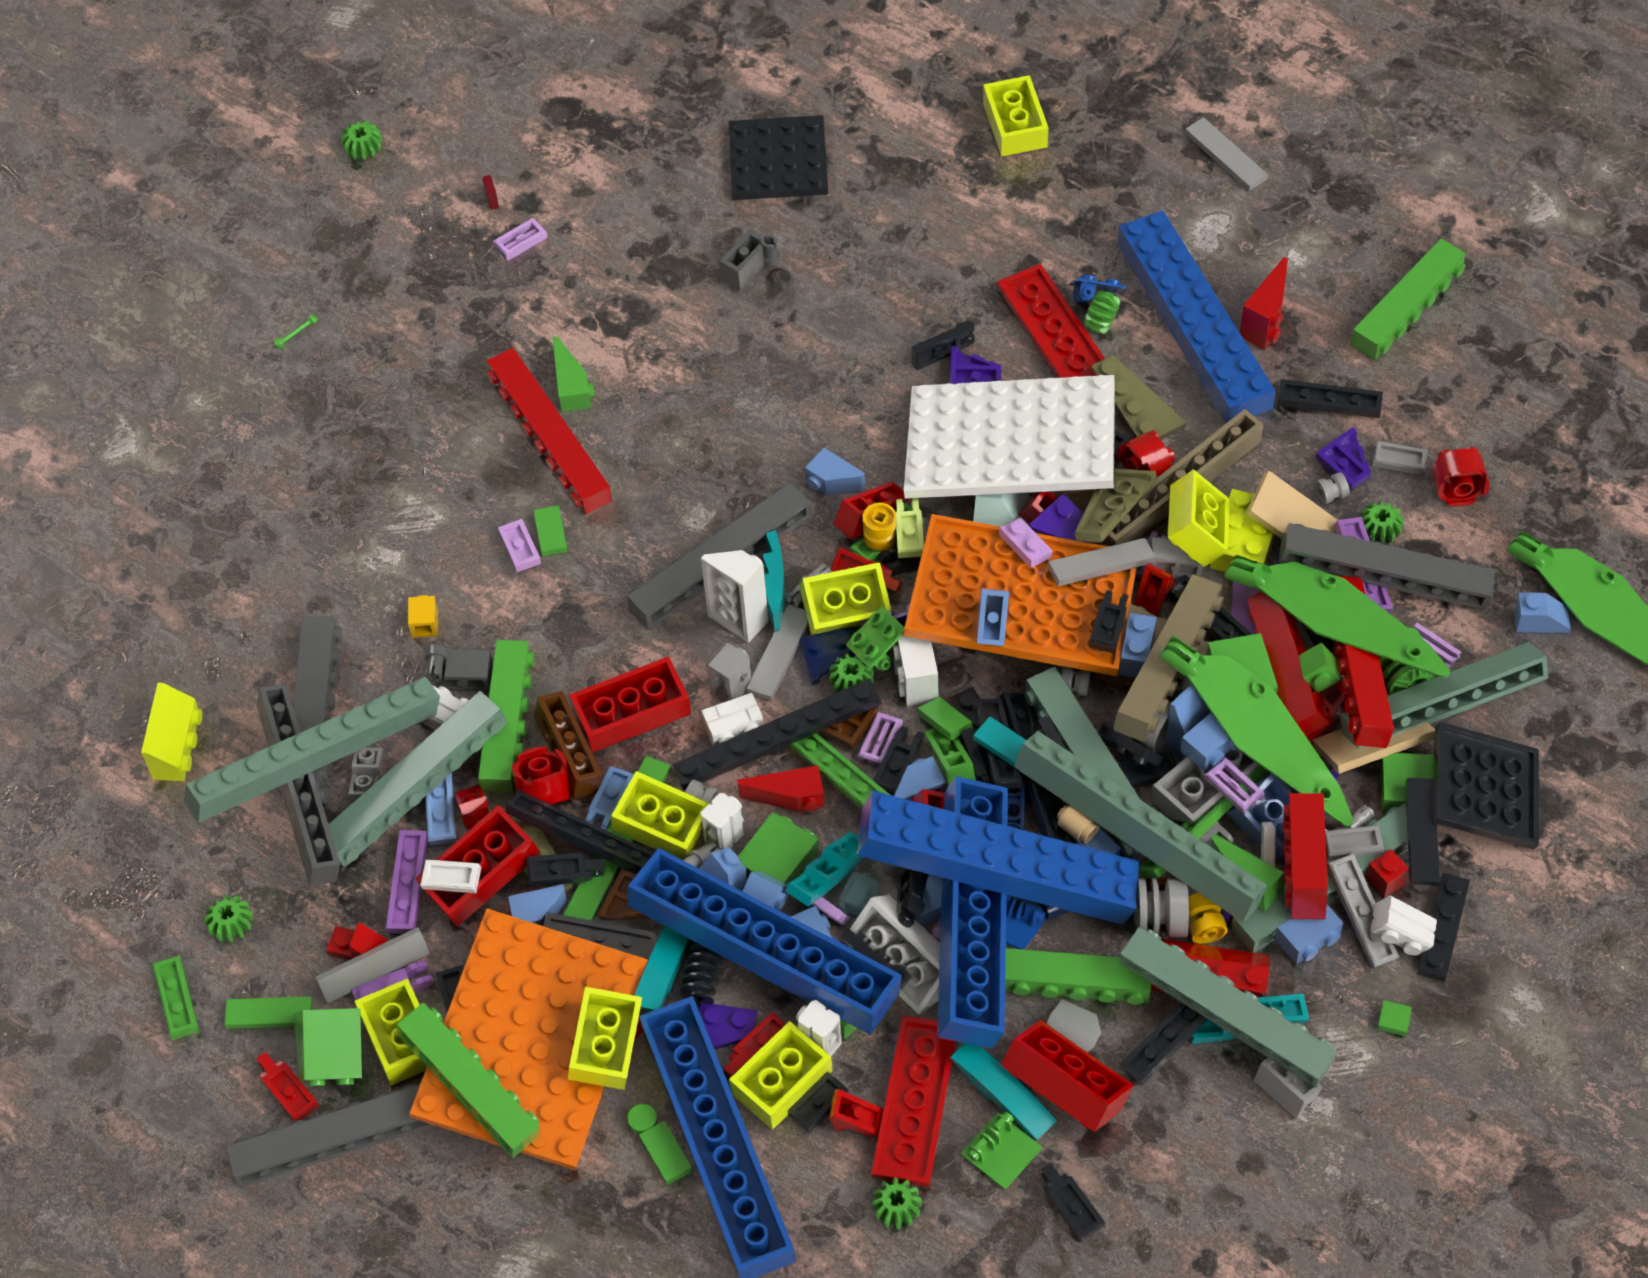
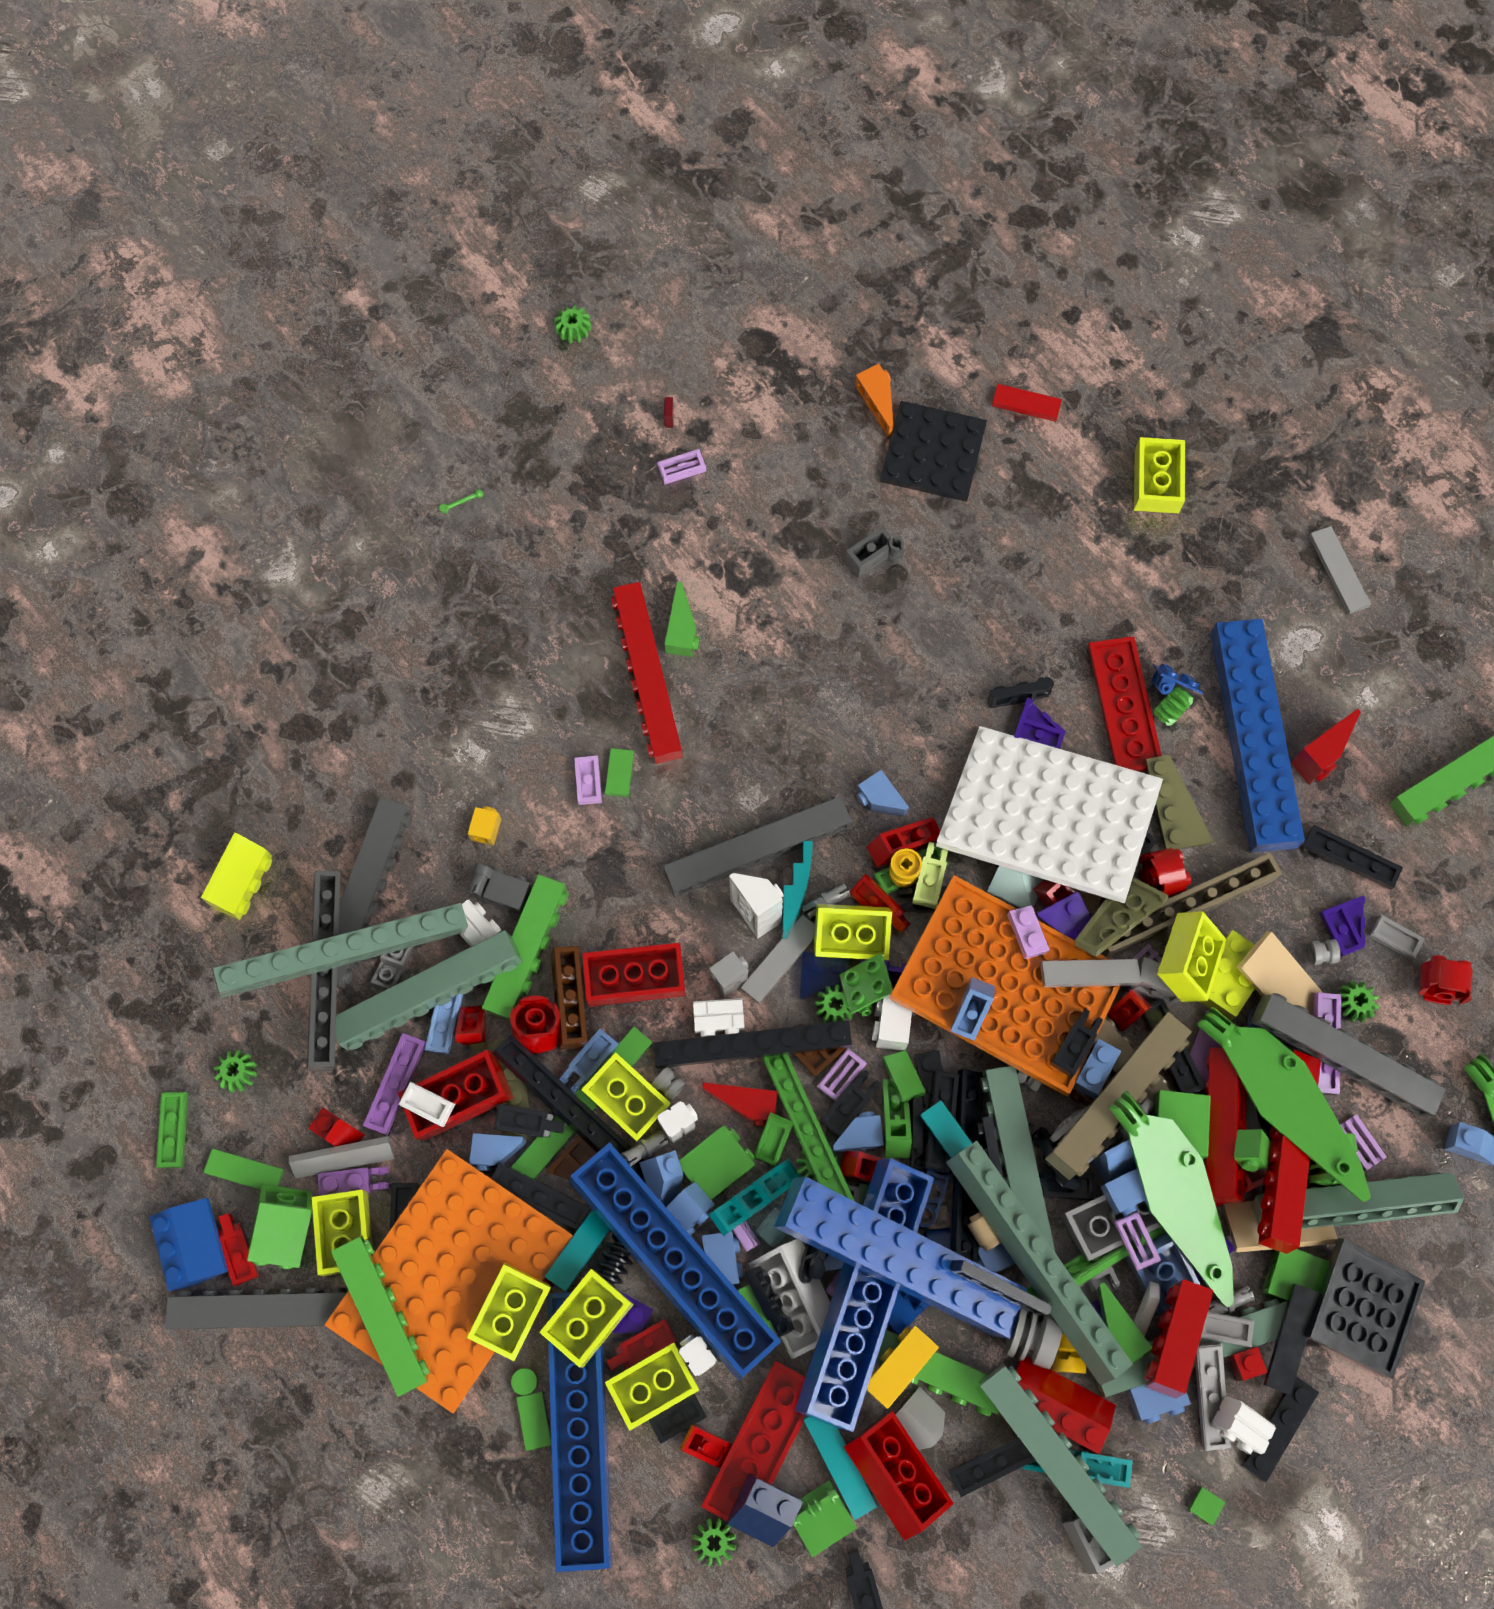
camera: 15 degrees right, 15 degrees up
none -> blue slope [149,1198,228,1291]
none -> neon yellow brick [539,1269,634,1368]
none -> dark blue slope [726,1473,803,1547]
none -> bright green tile [754,1113,794,1166]
none -> orange slope [855,364,893,437]
none -> yellow brick [866,1326,939,1409]
none -> tile [950,1260,1052,1315]
none -> red tile [992,384,1062,422]

